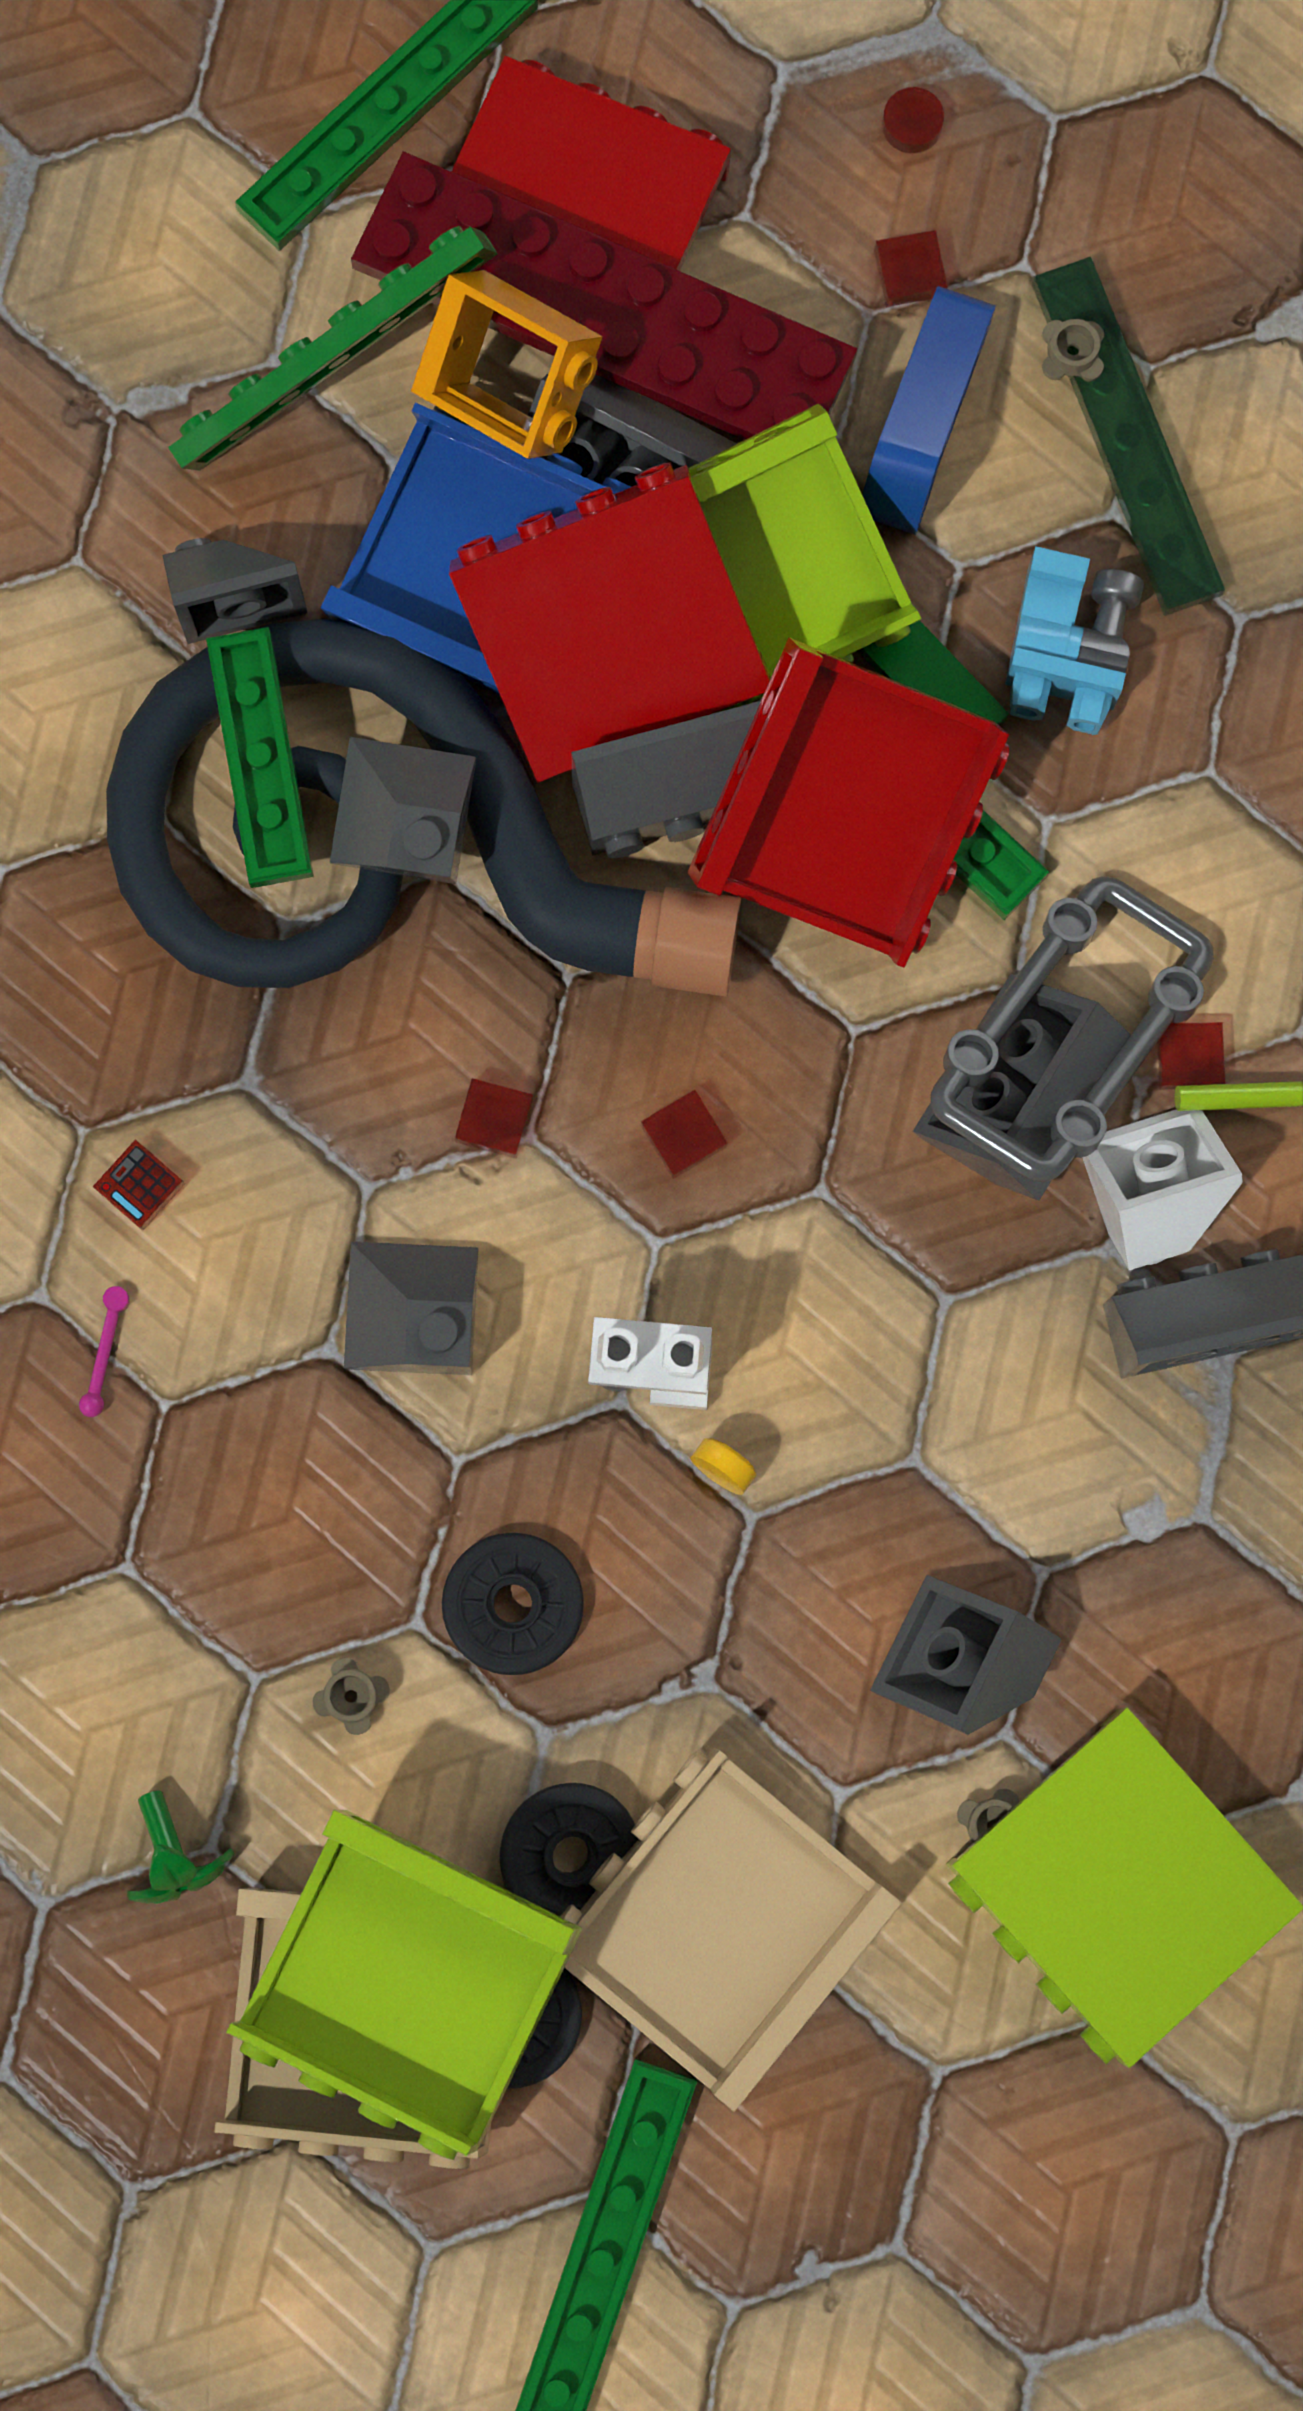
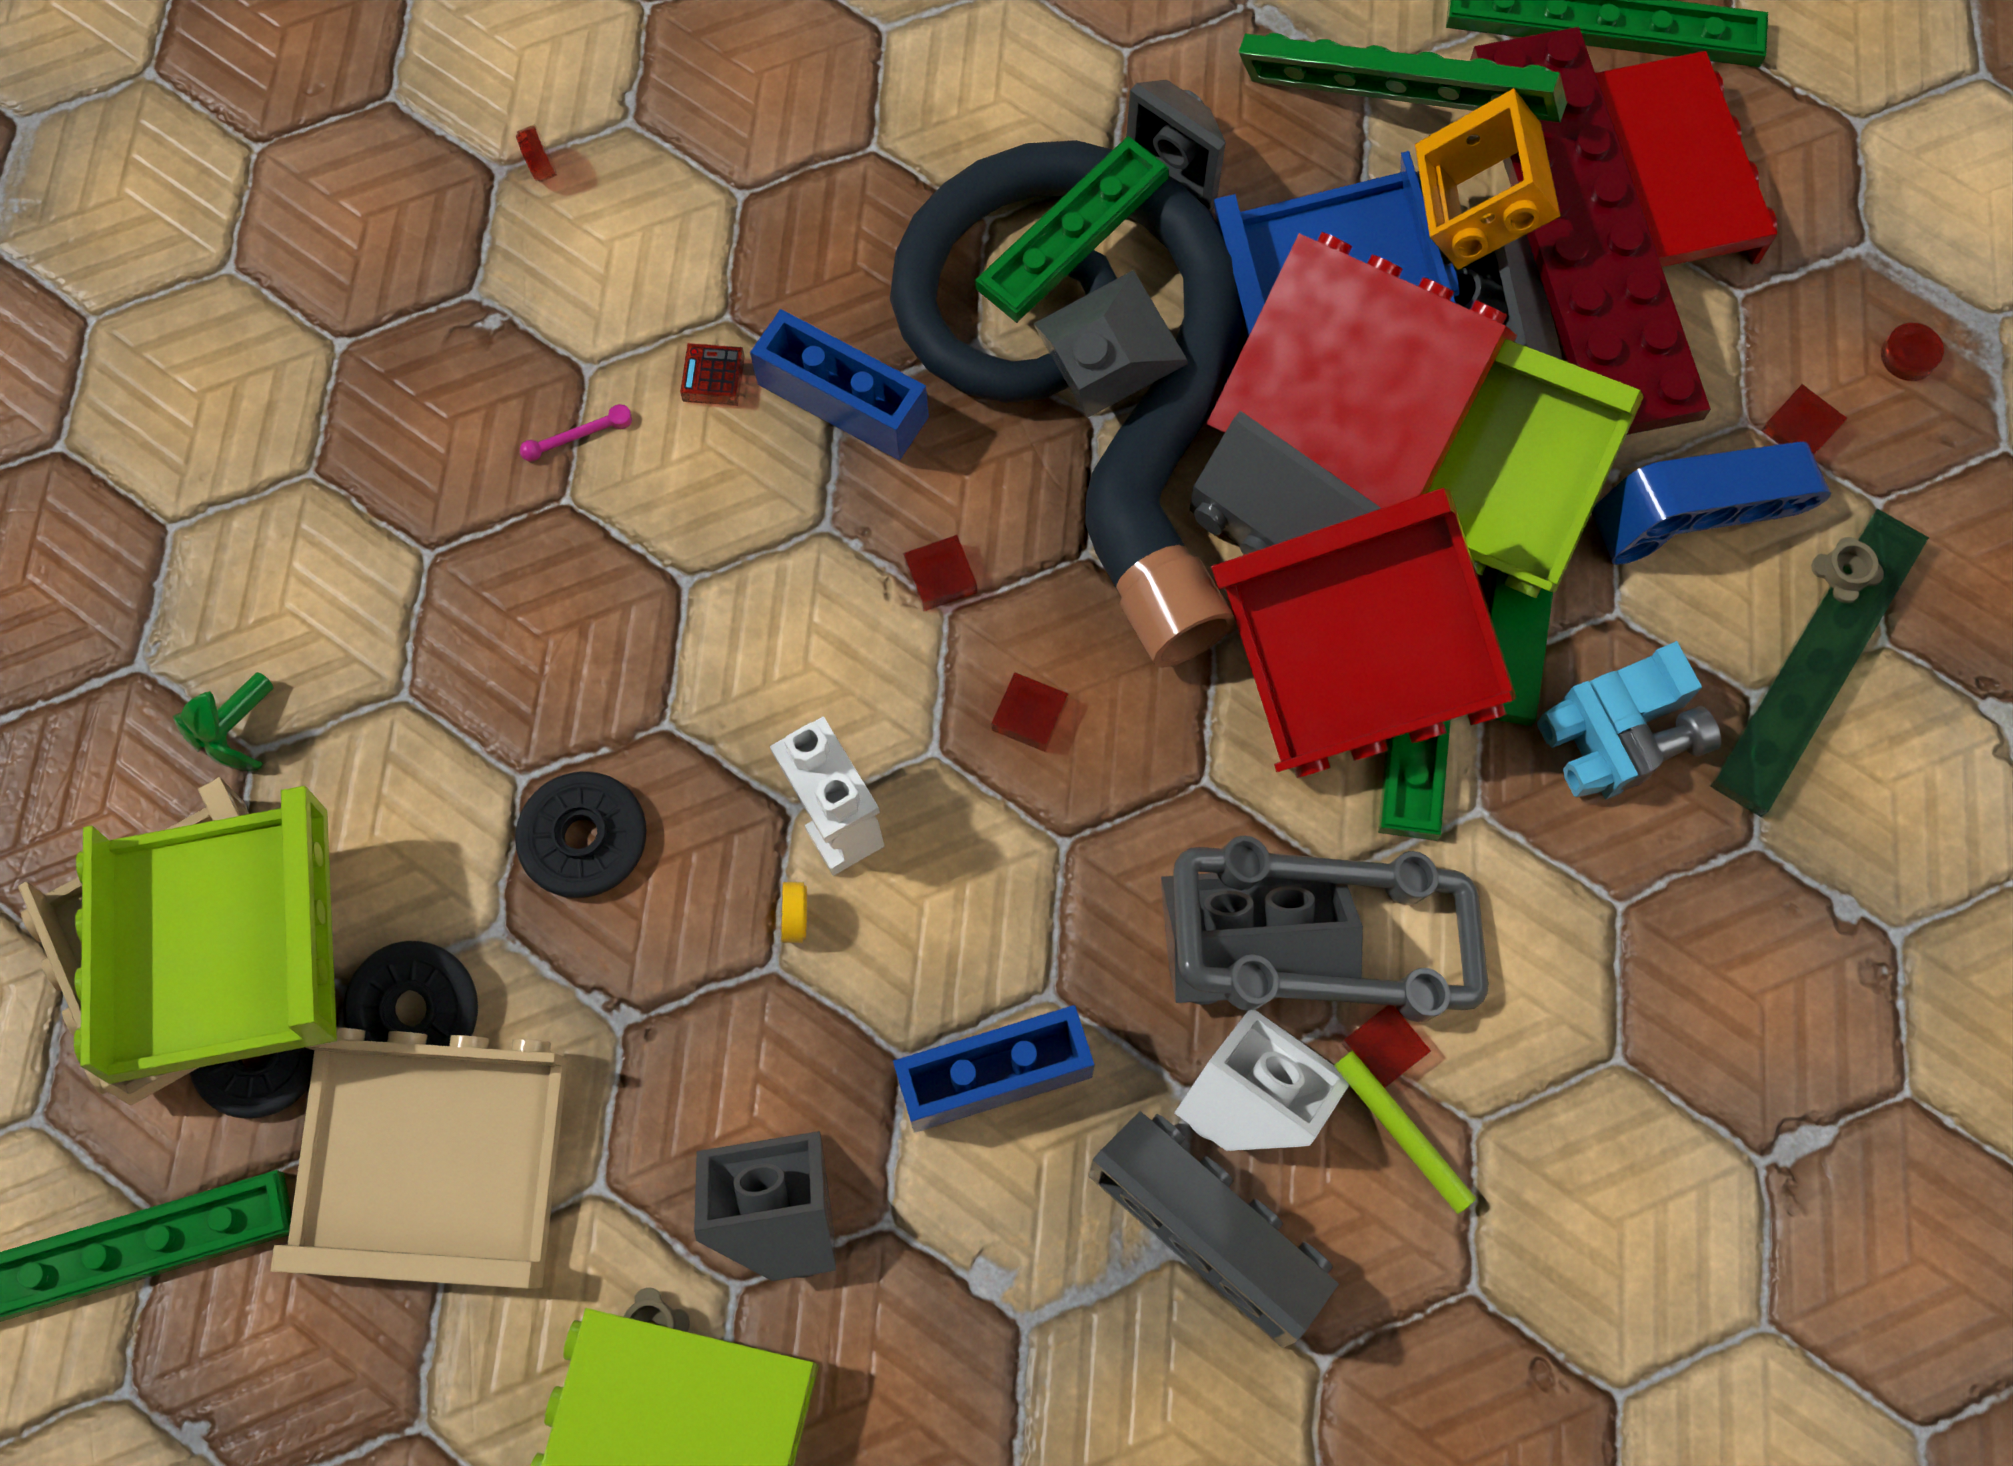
camera: 60 degrees right, 10 degrees down
dark tan plate [313,1658,390,1735] -> none
dark grey slope [344,1242,479,1375] -> none
none -> blue brick [750,309,929,461]
none -> blue brick [893,1005,1095,1133]

